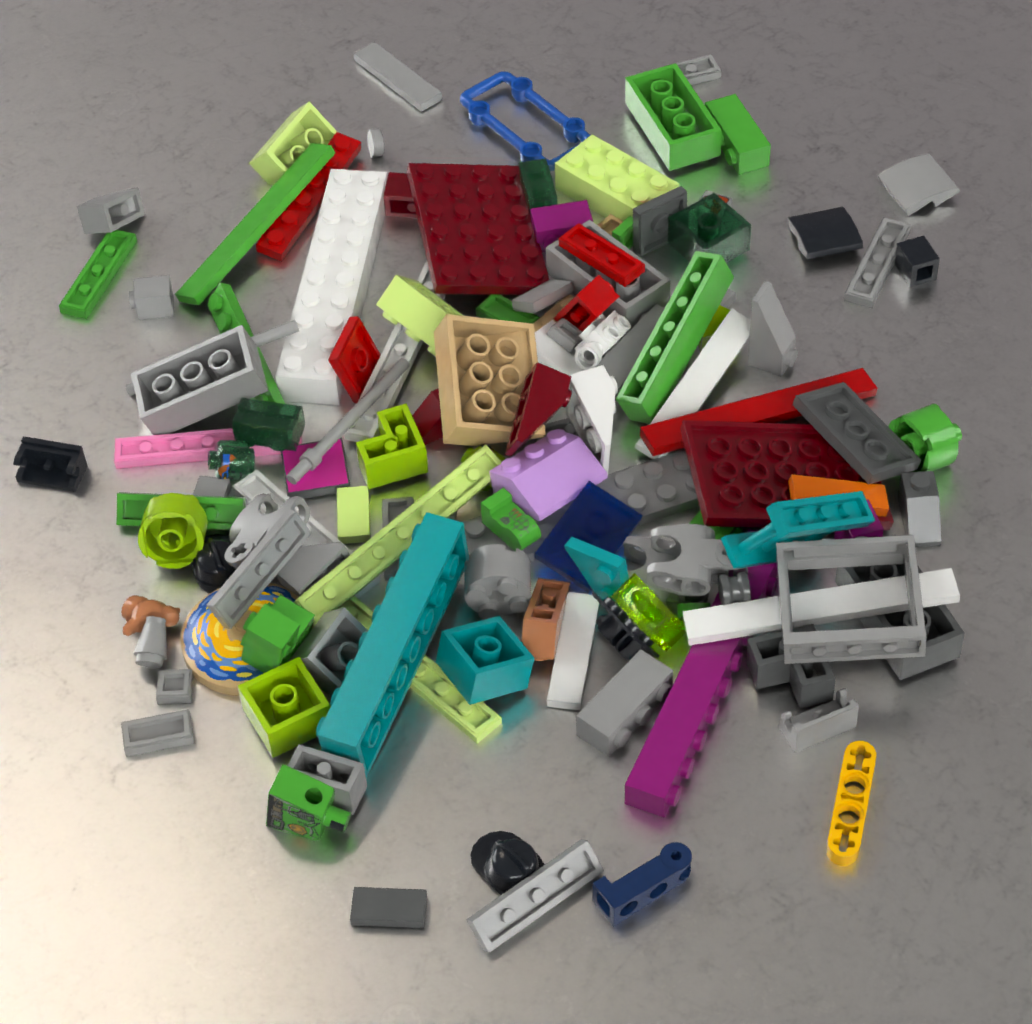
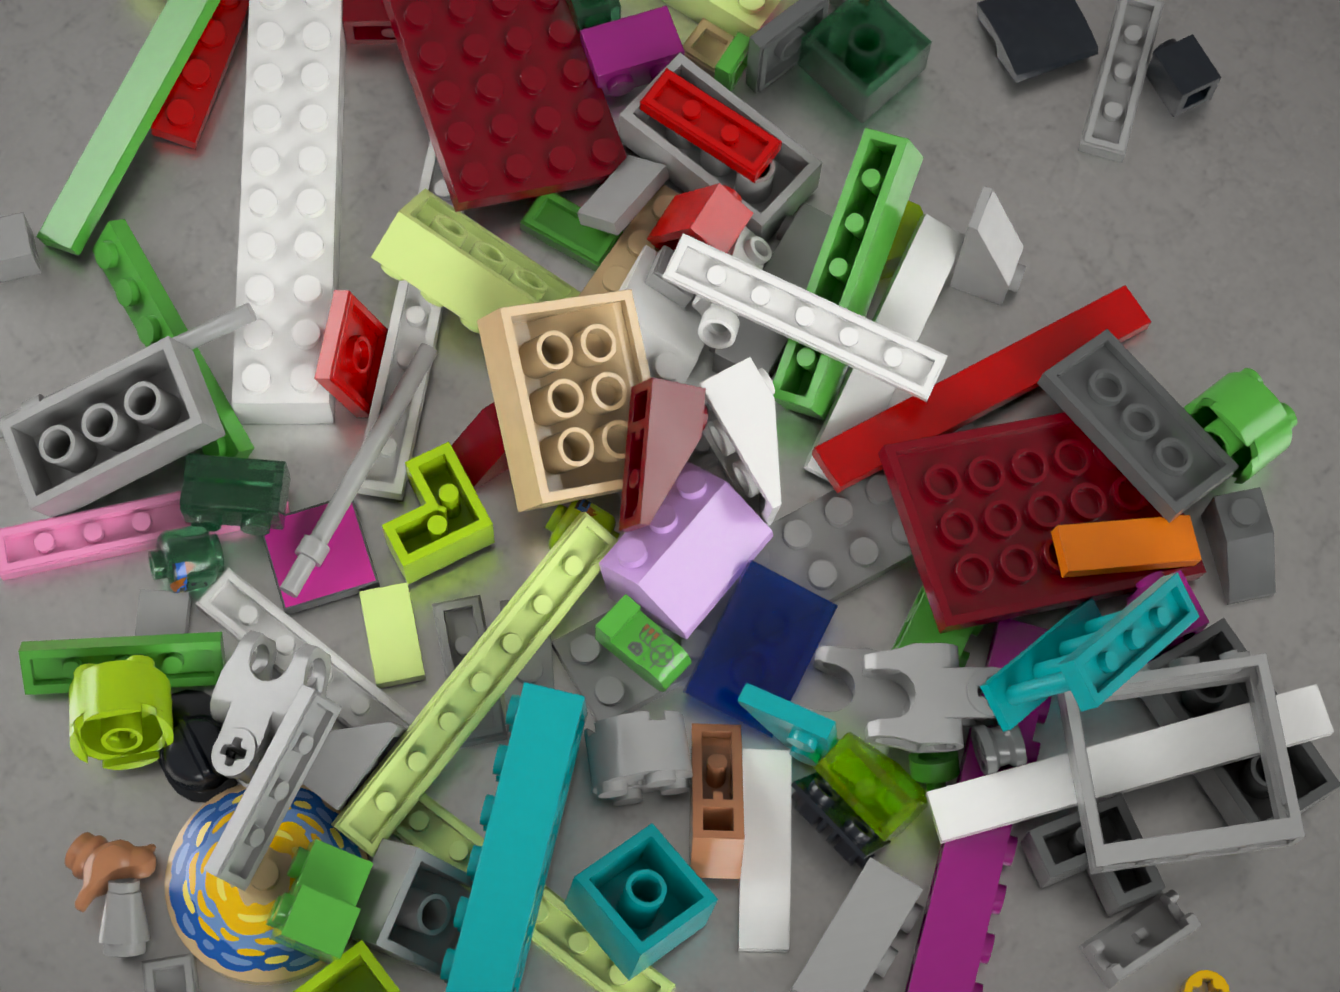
camera: 15 degrees left, 20 degrees up
none -> white tile [662,233,948,402]

